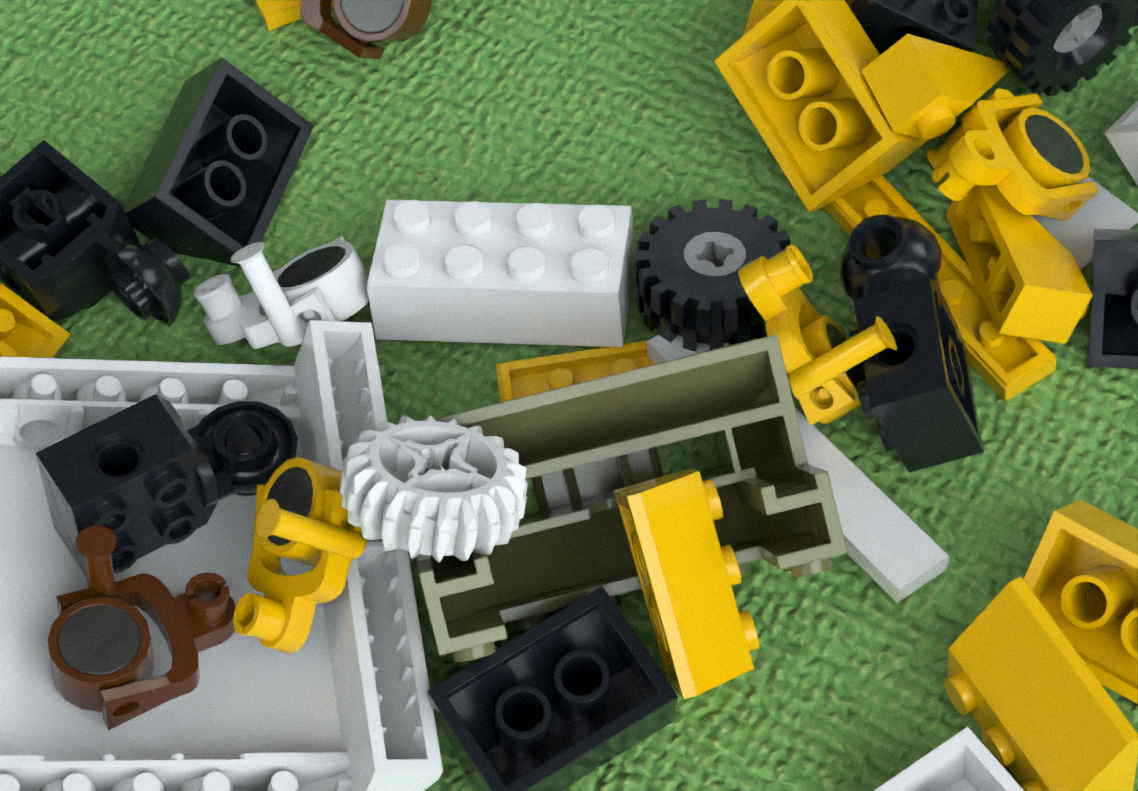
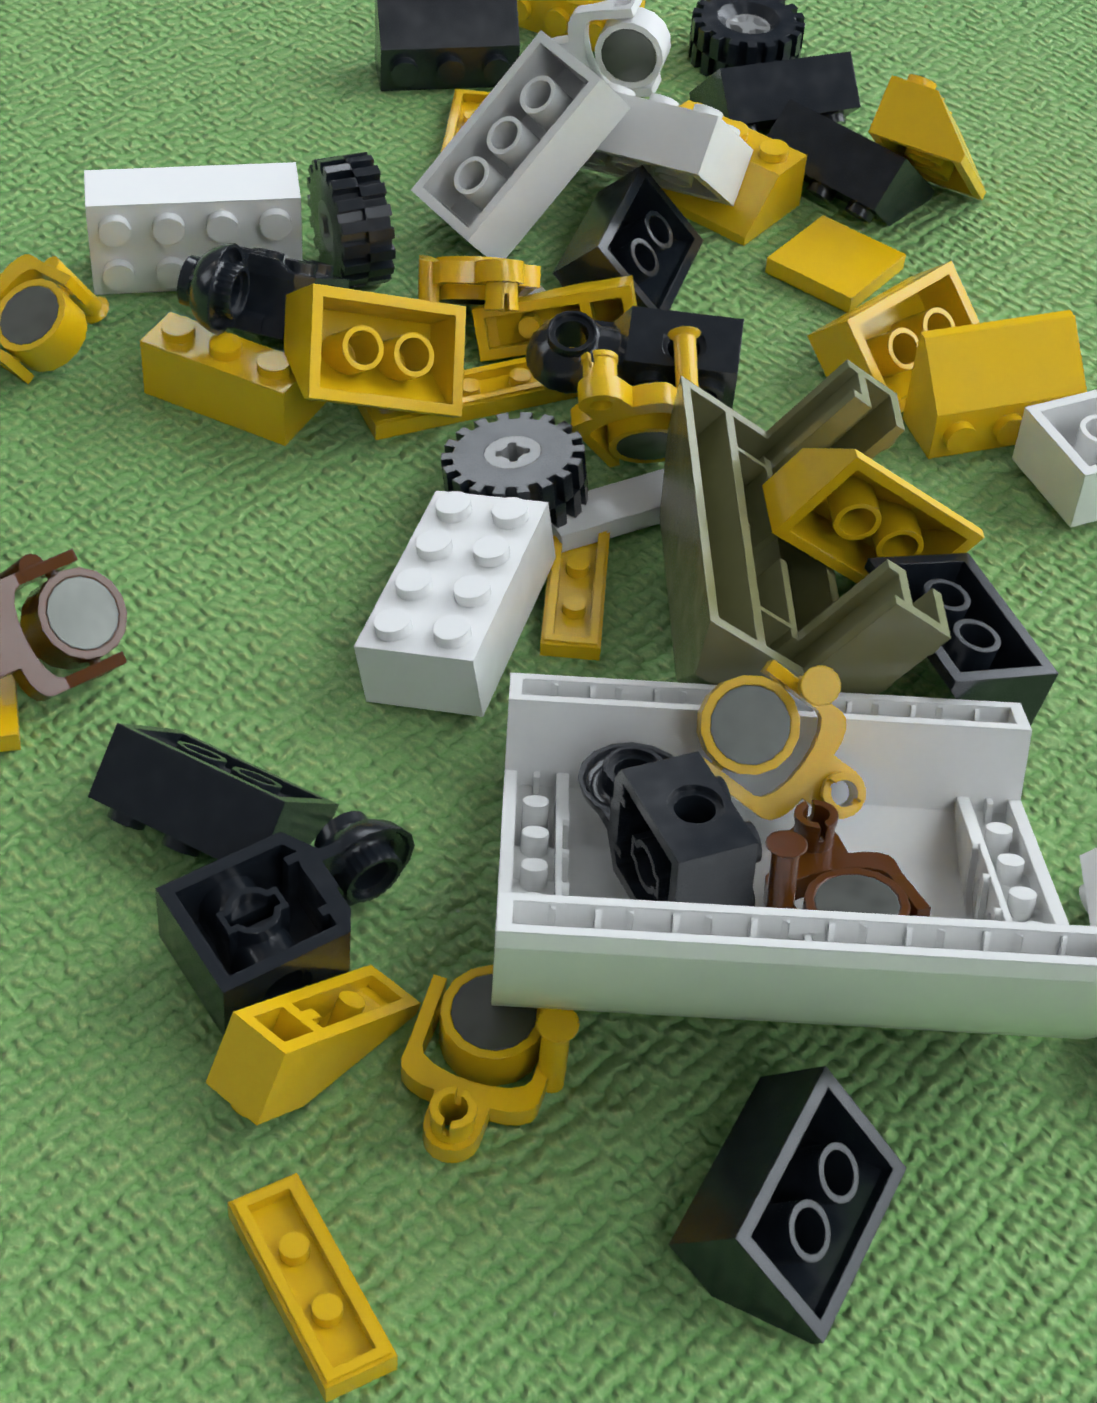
camera: 90 degrees left, 10 degrees down
white piece [193,236,369,349] -> none
white gear [340,415,528,563] -> none
yellow slope [861,34,1009,140] -> none

